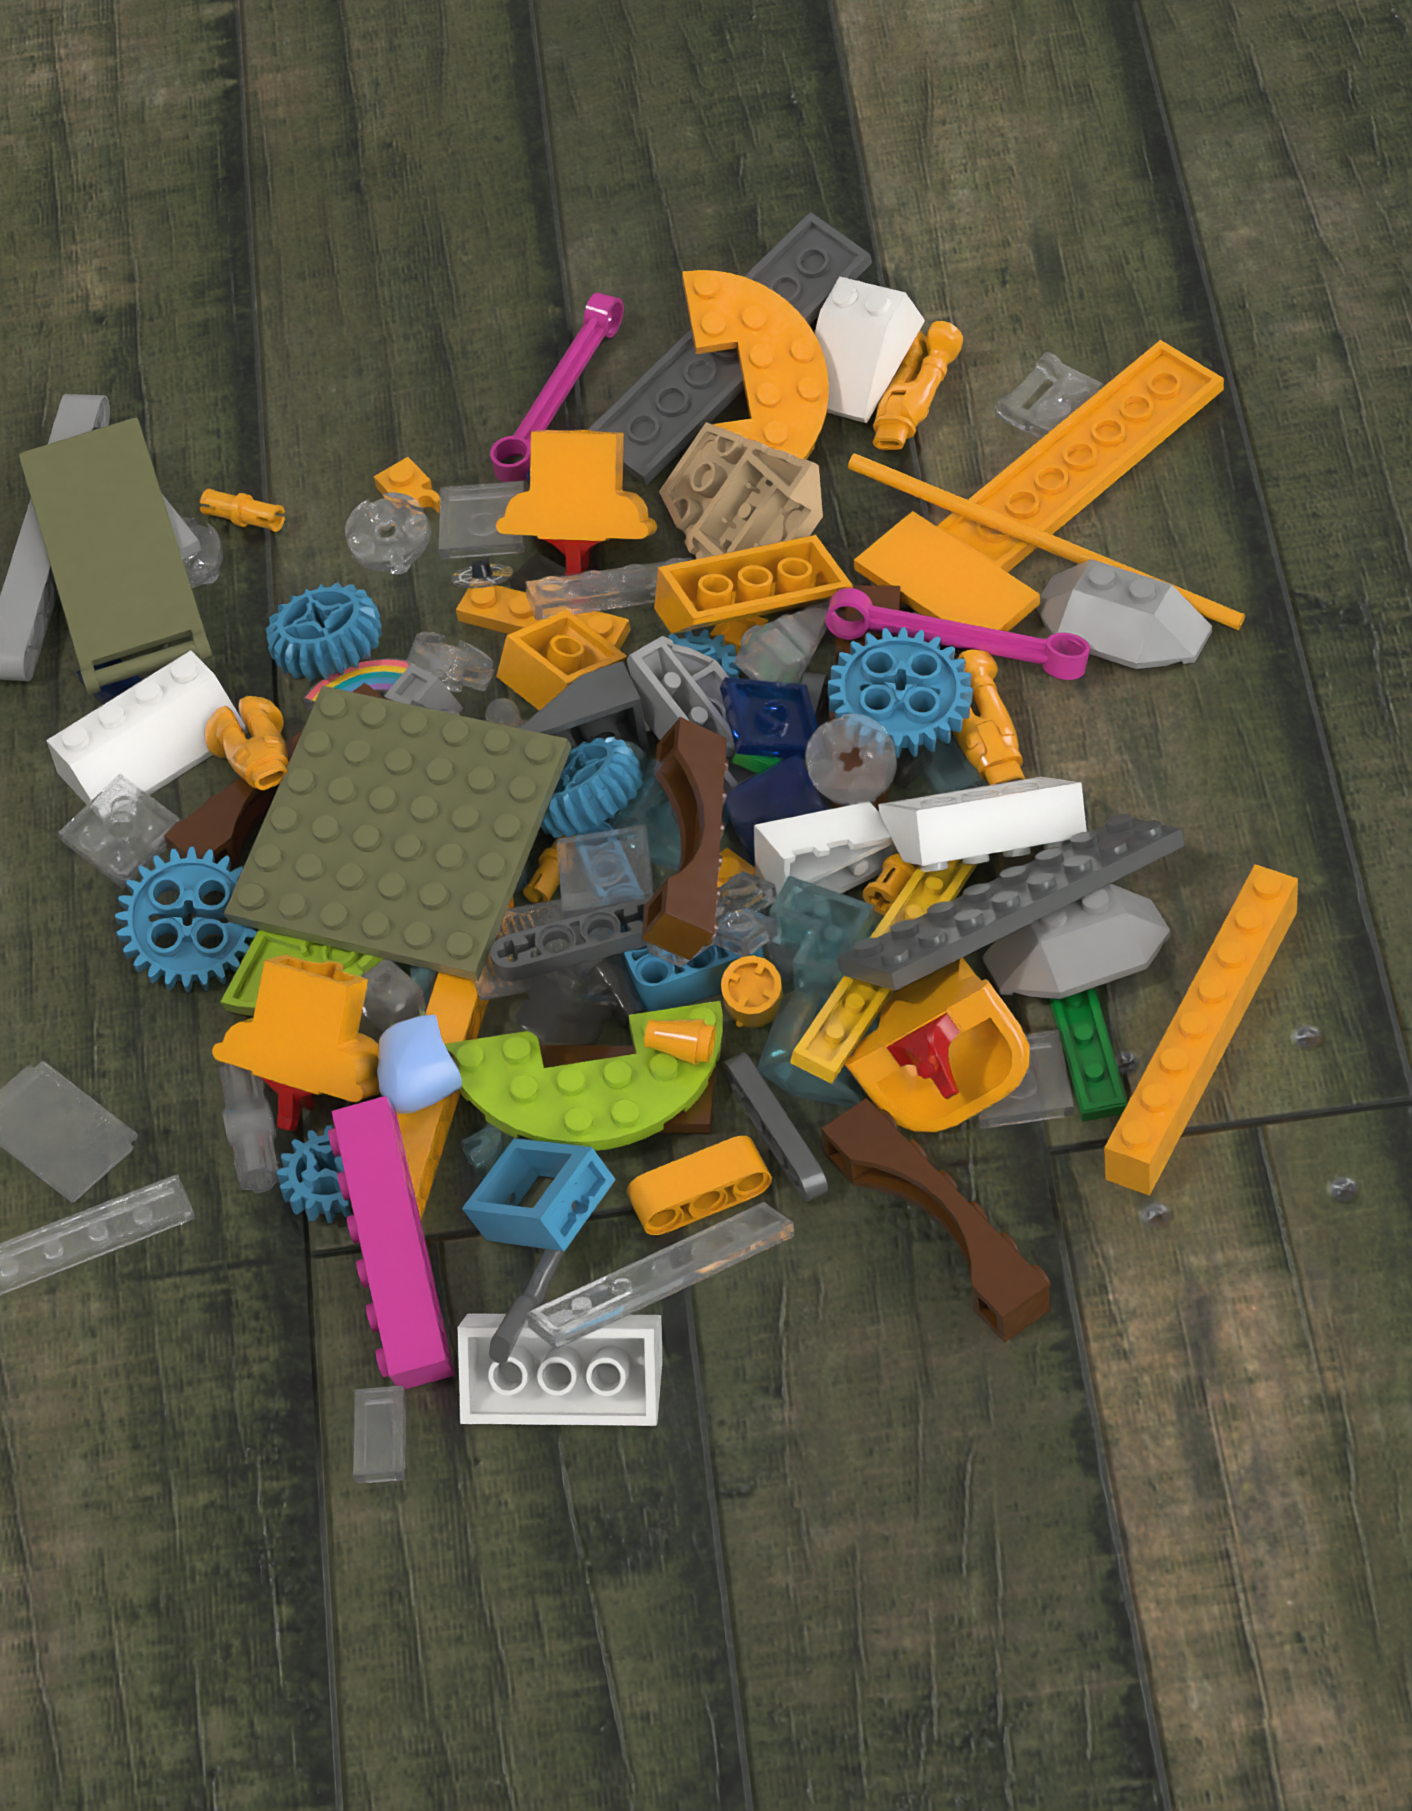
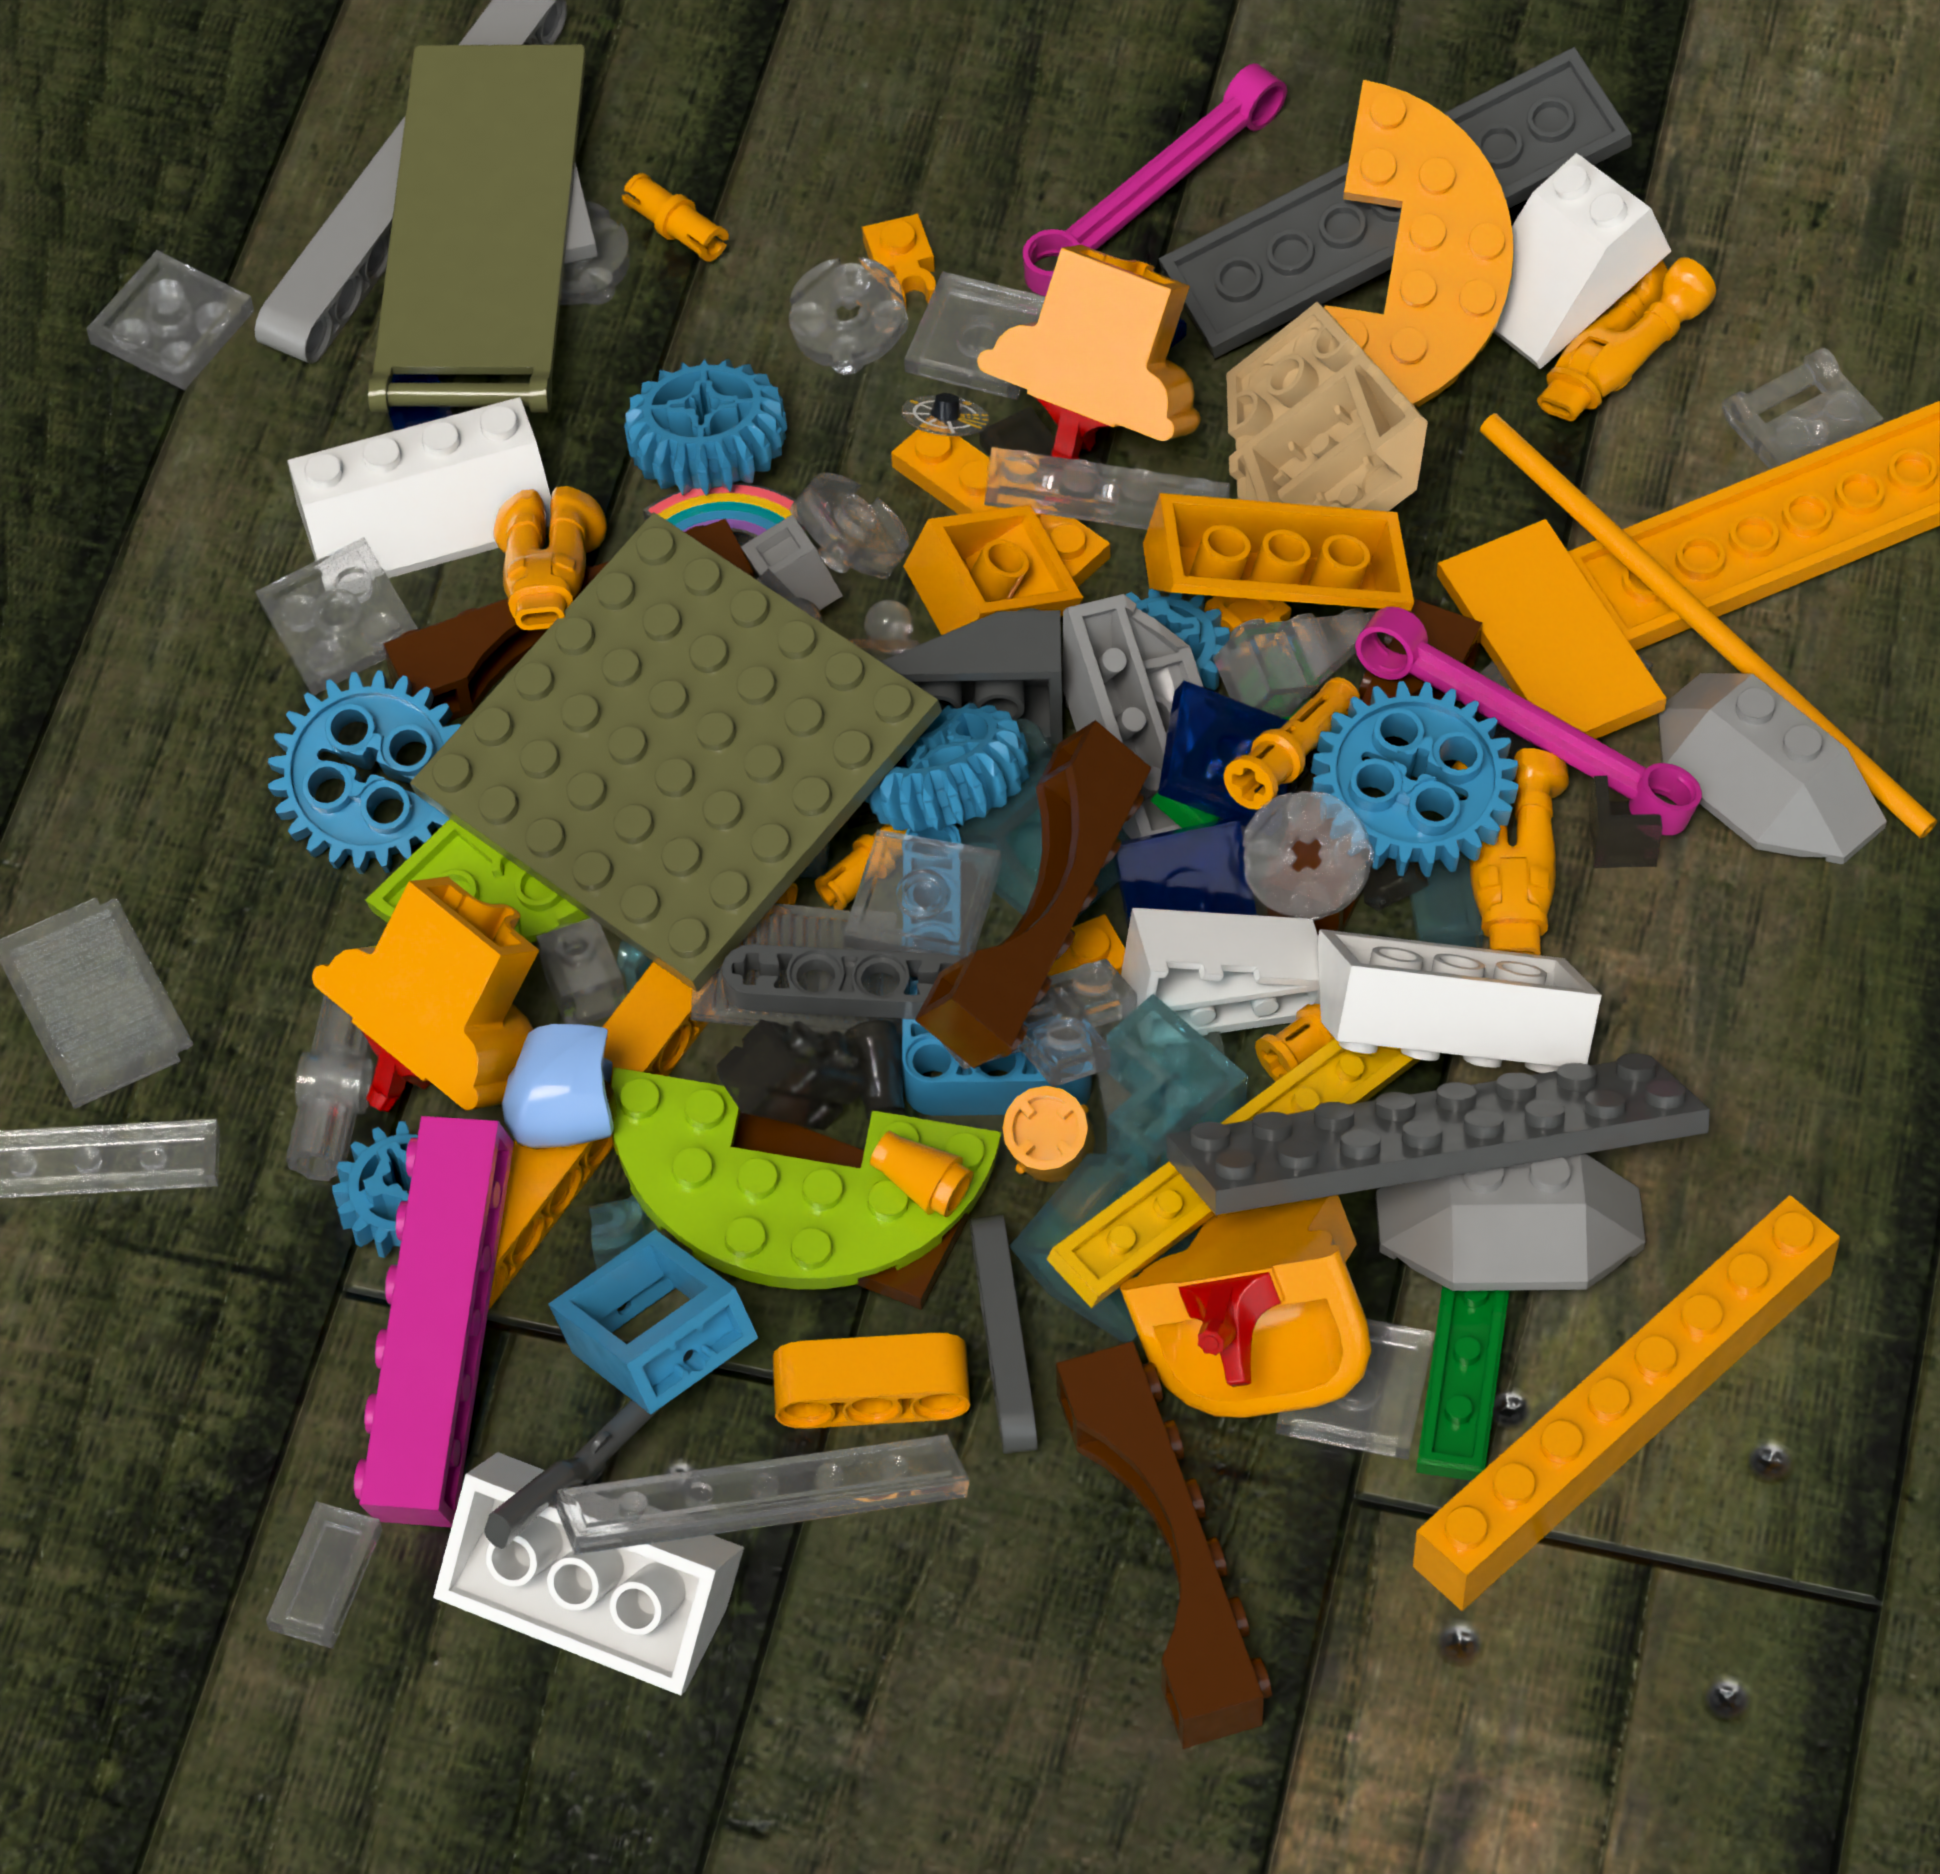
camera: 15 degrees right, 5 degrees up
none -> light orange pin [1223,677,1360,810]
none -> clear smoke panel [1589,775,1663,868]

